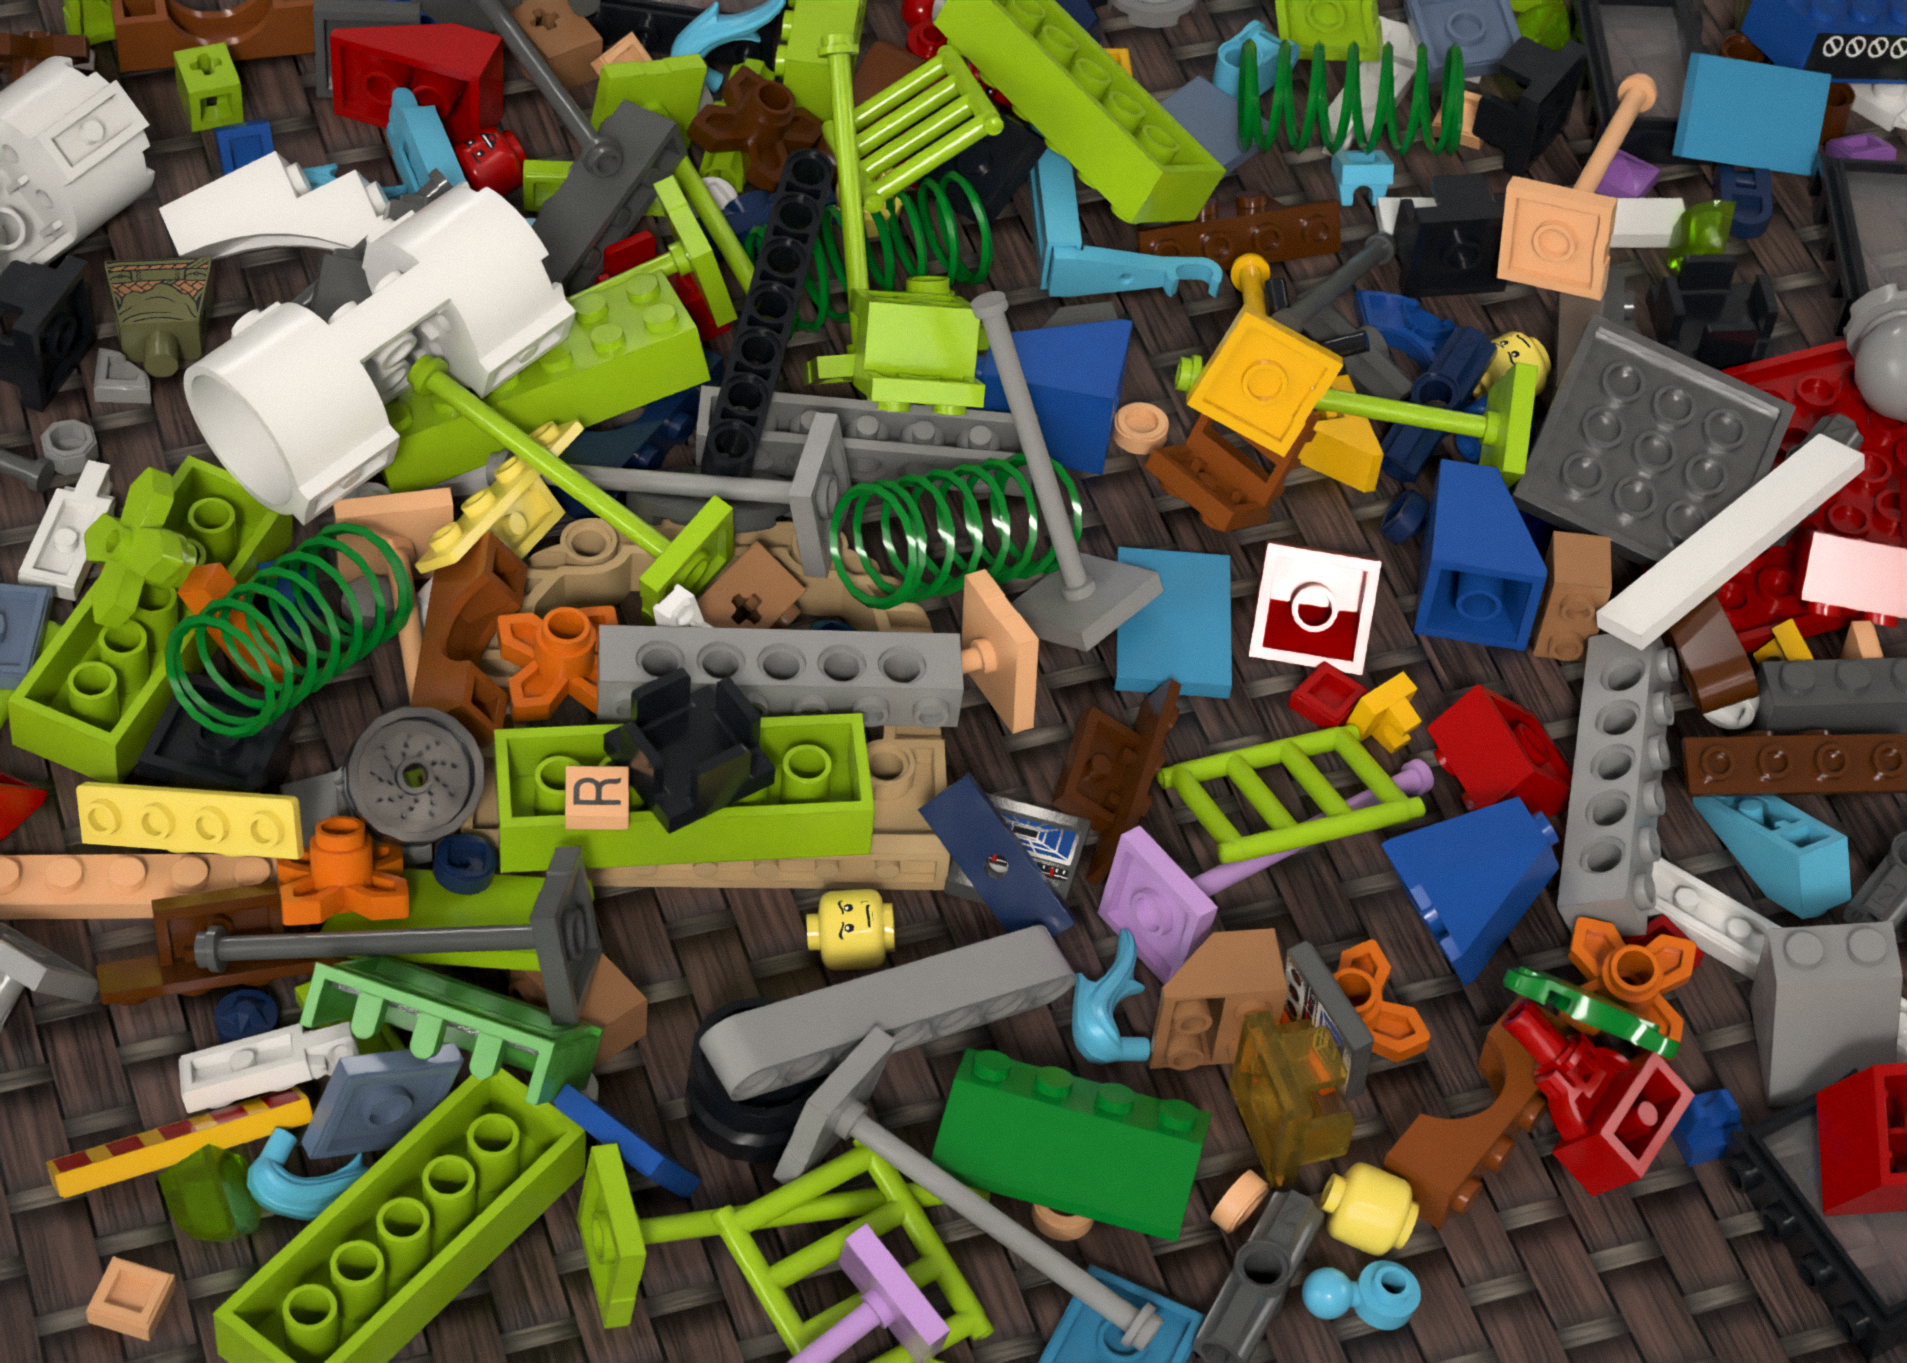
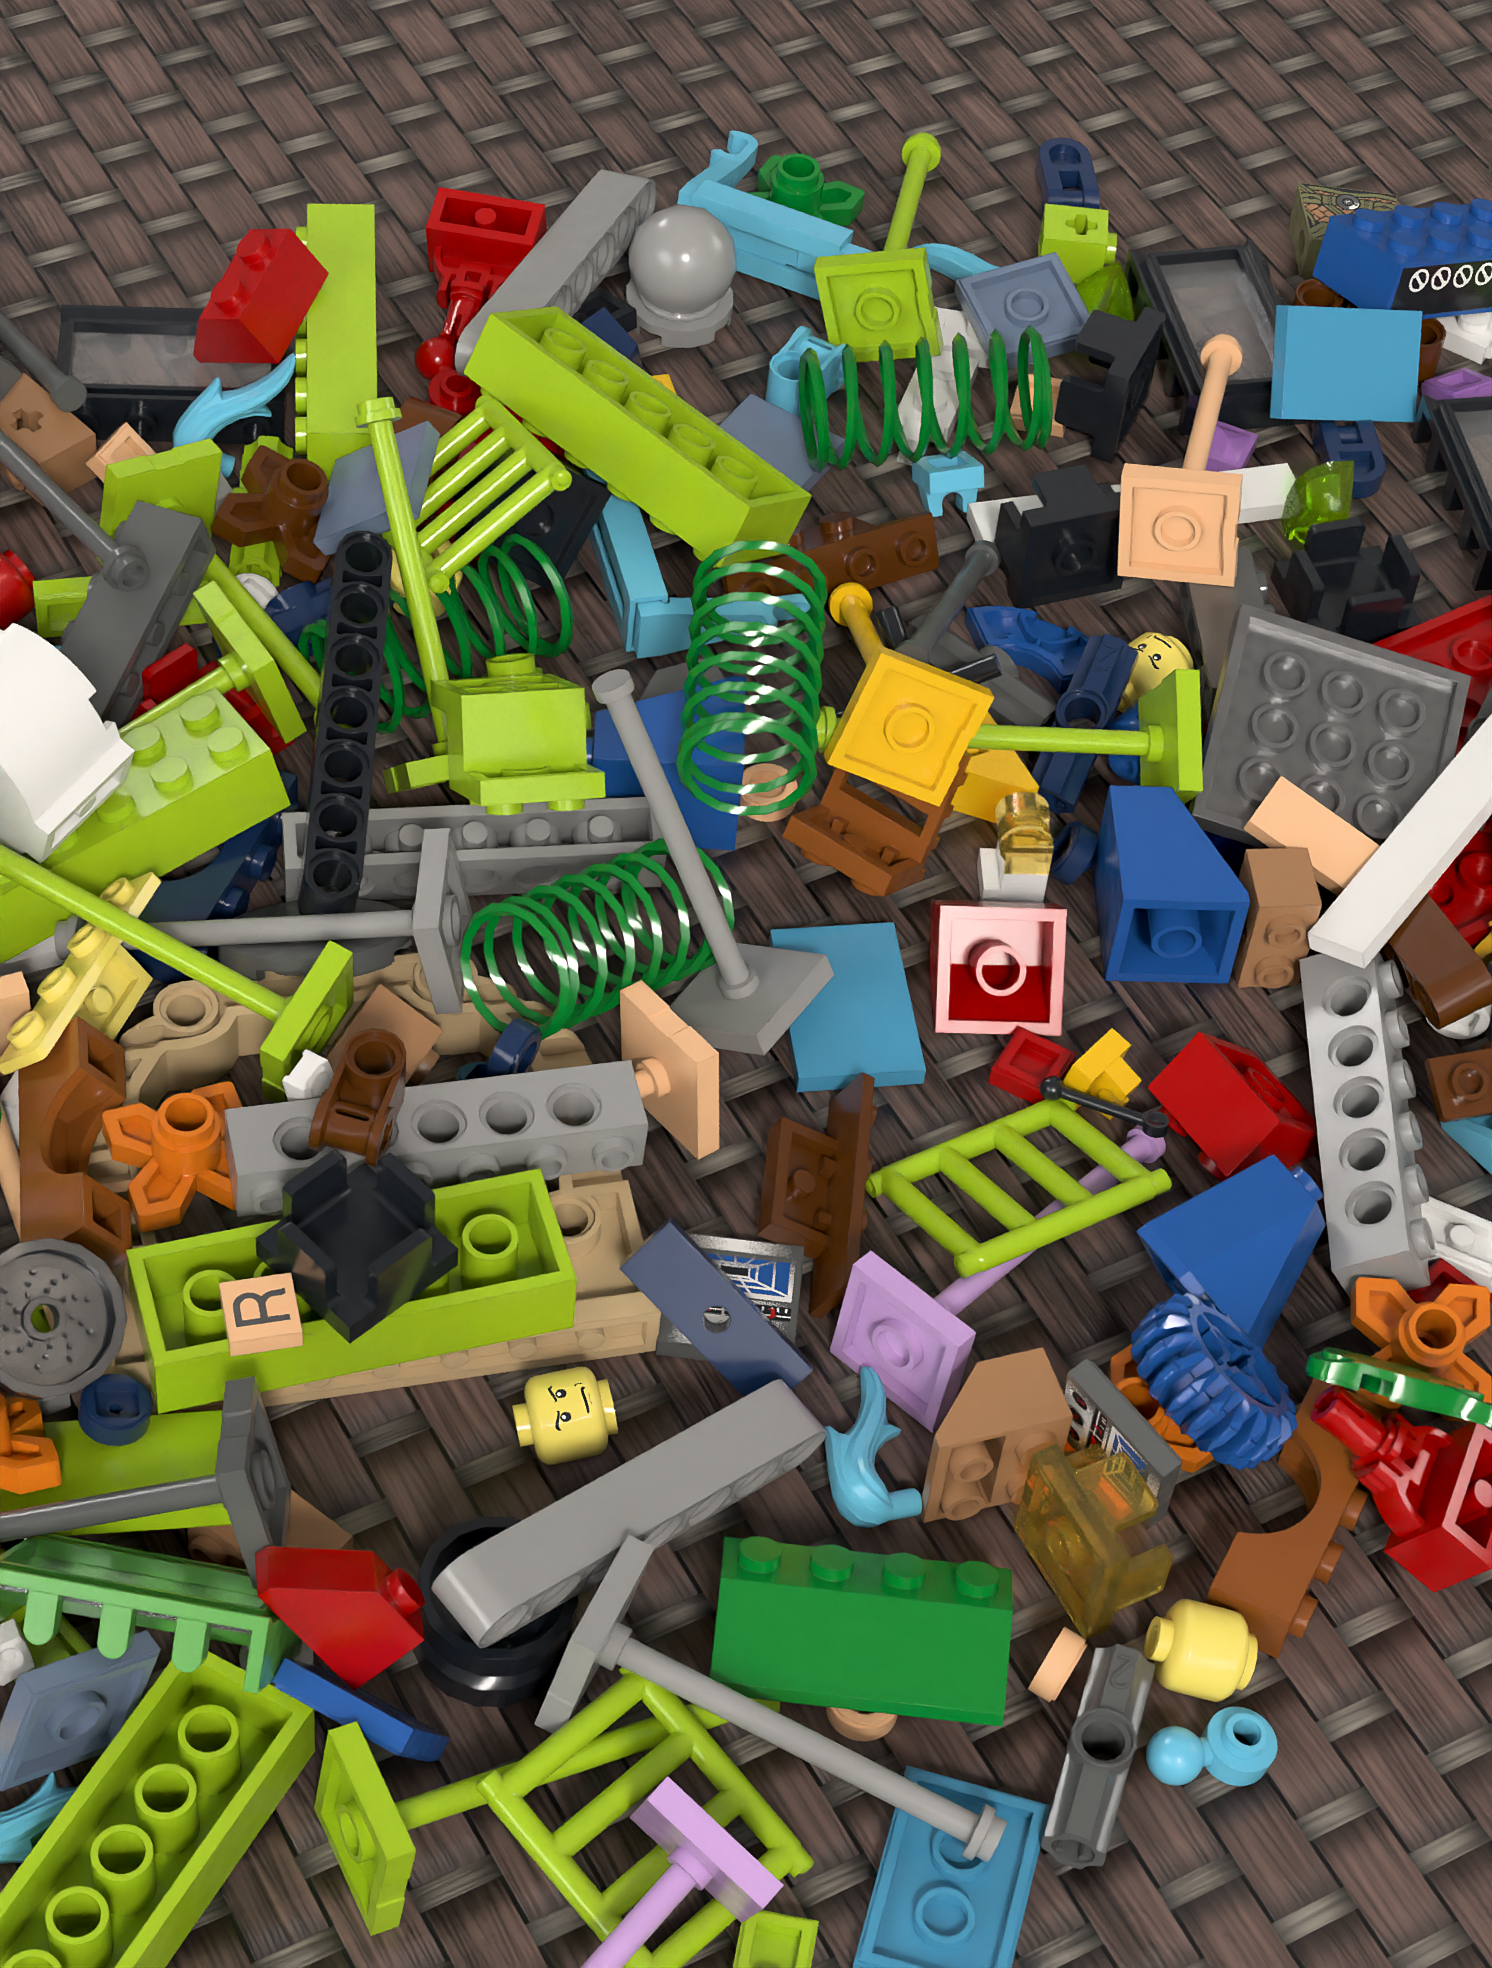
camera: 10 degrees left, 0 degrees up
none -> red slope [255,1546,425,1691]
none -> reddish brown piece [308,1028,406,1167]
none -> sand blue tile [313,420,440,556]
none -> dark blue tile [486,1017,542,1077]
none -> green piece [676,540,828,816]
none -> clear yellow leg [977,791,1054,903]
none -> black hinge [1039,1076,1170,1138]
none -> blue gear [1130,1293,1298,1470]
none -> light nougat tile [1243,776,1380,896]

